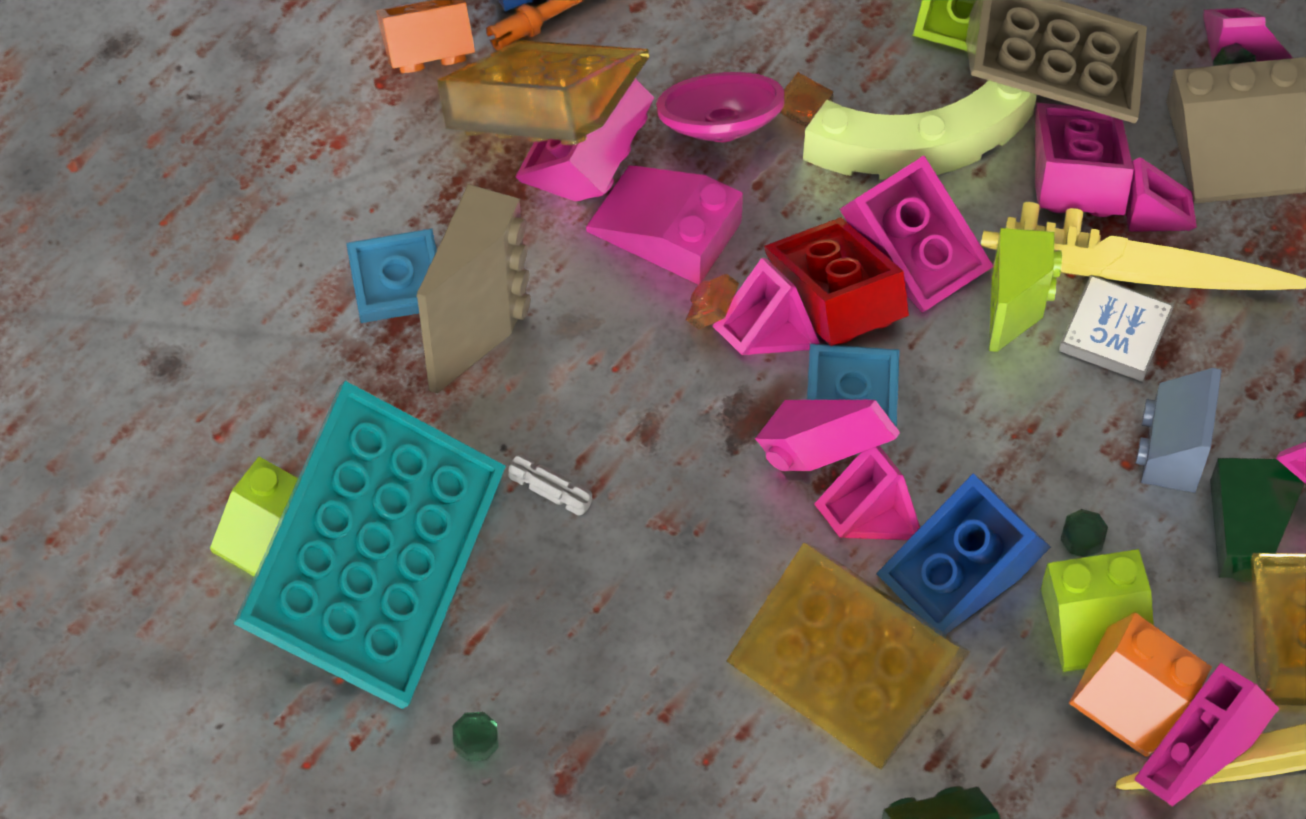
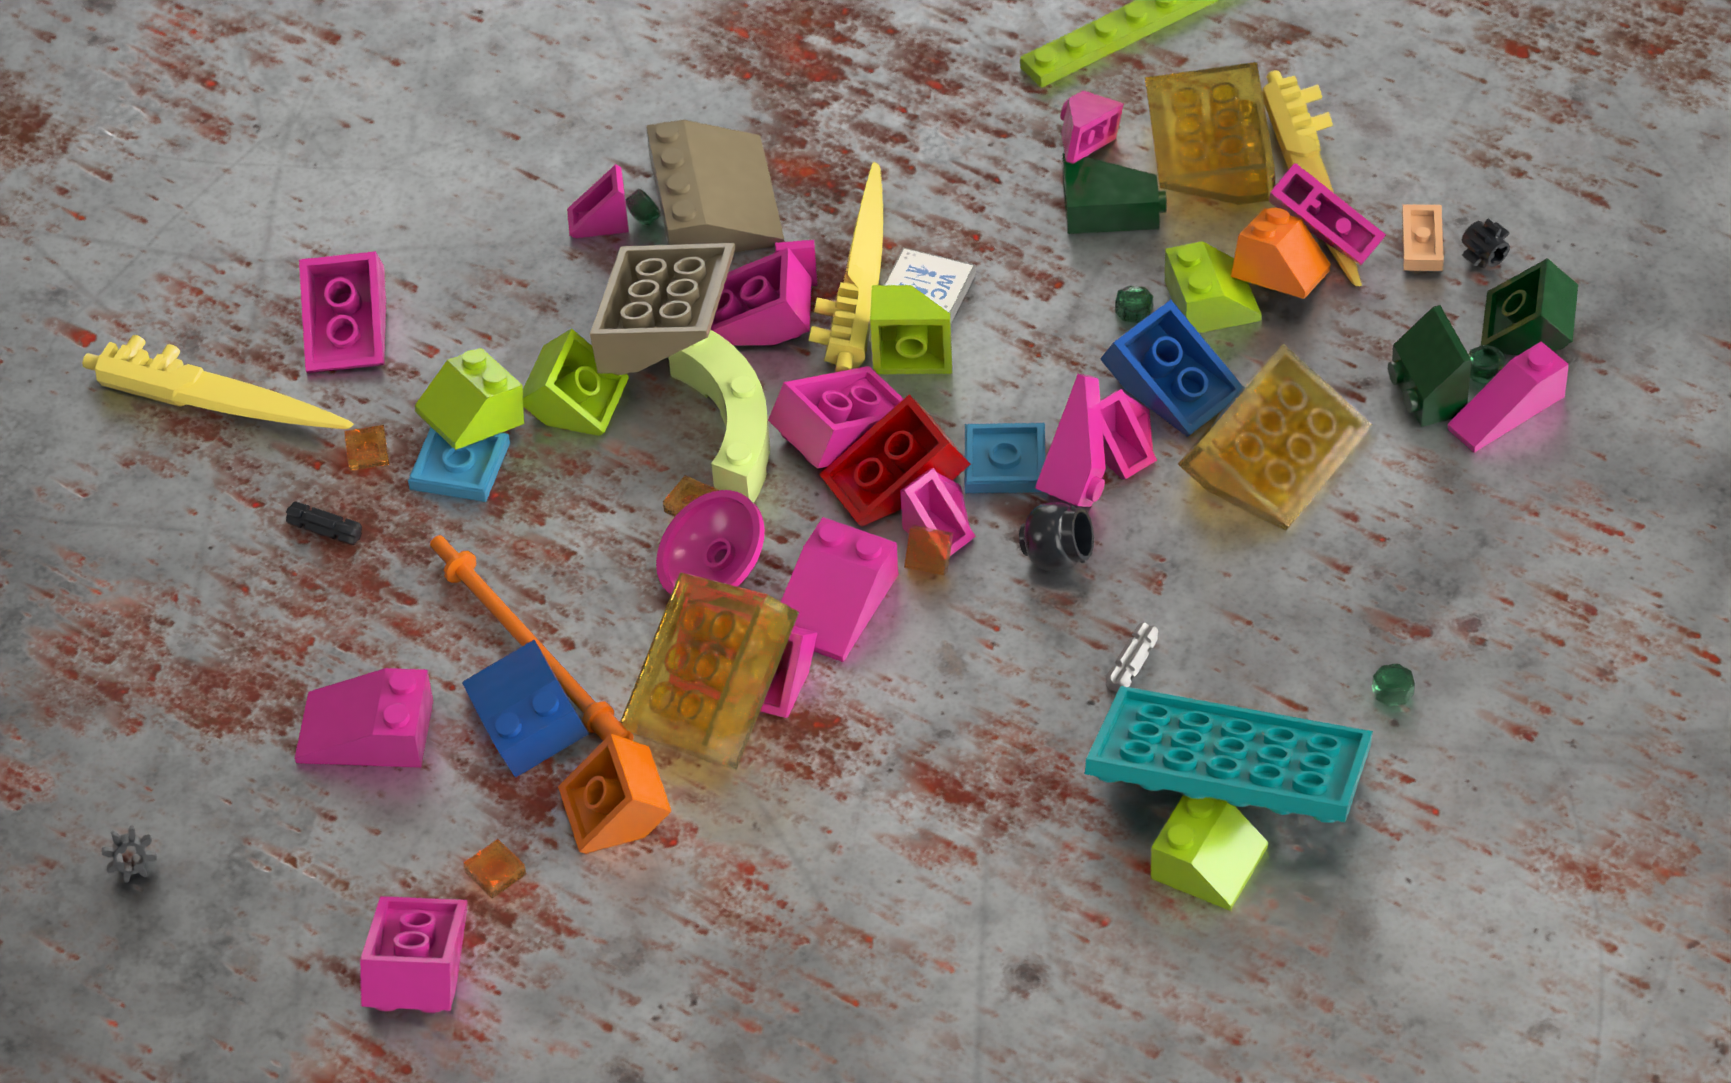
camera: 90 degrees left, 10 degrees down
dark azure tile [346,228,437,323] -> none
dark tan slope [417,184,531,394] -> none
sand blue slope [1135,368,1222,493] -> none
none -> black piece [1019,502,1094,572]

